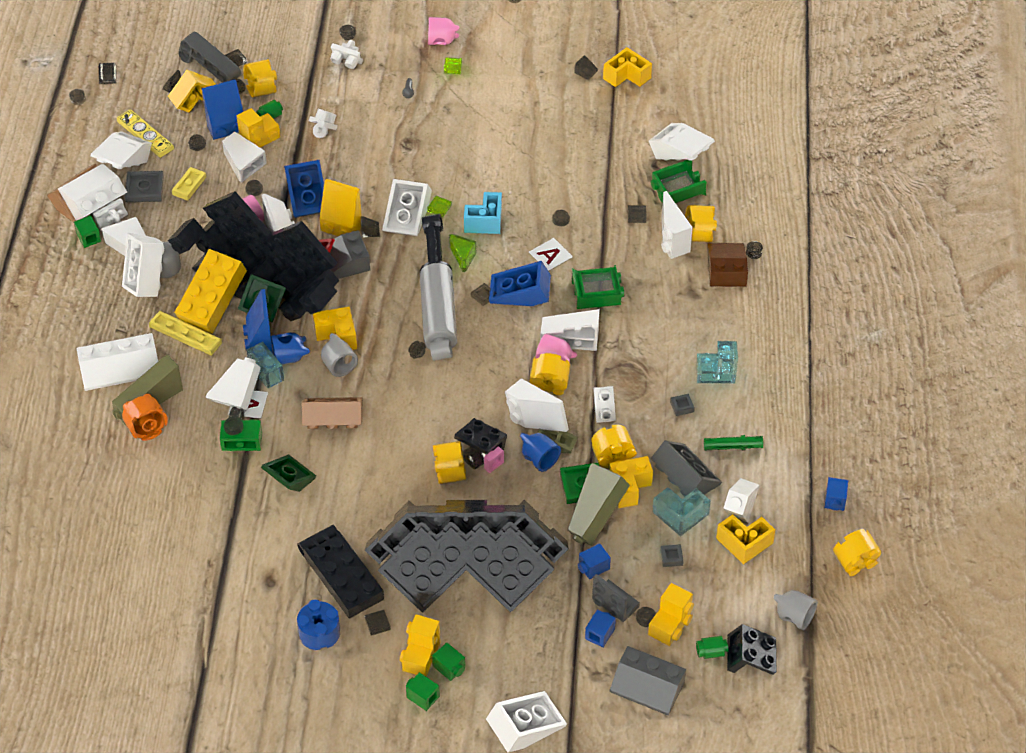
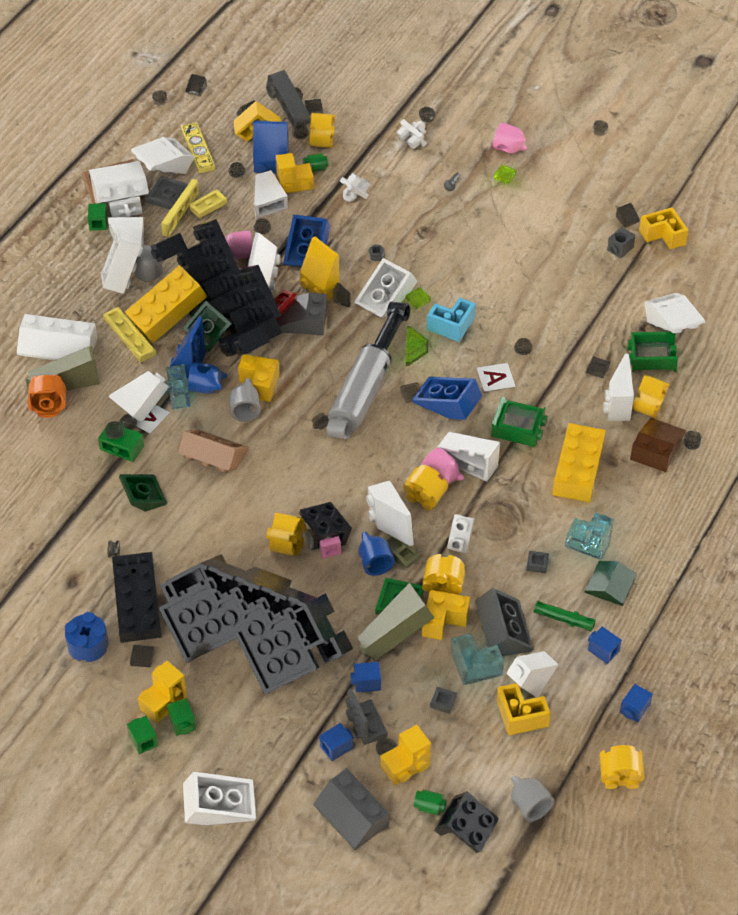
camera: 25 degrees right, 0 degrees up
none -> clear smoke bush [107,540,120,558]
none -> light yellow tile [161,179,199,237]
none -> dark grey bush [369,245,385,261]
none -> yellow brick [552,423,606,503]
none -> slope [585,561,636,606]
none -> blue brick [588,626,622,664]
none -> dark grey brick [607,227,636,258]

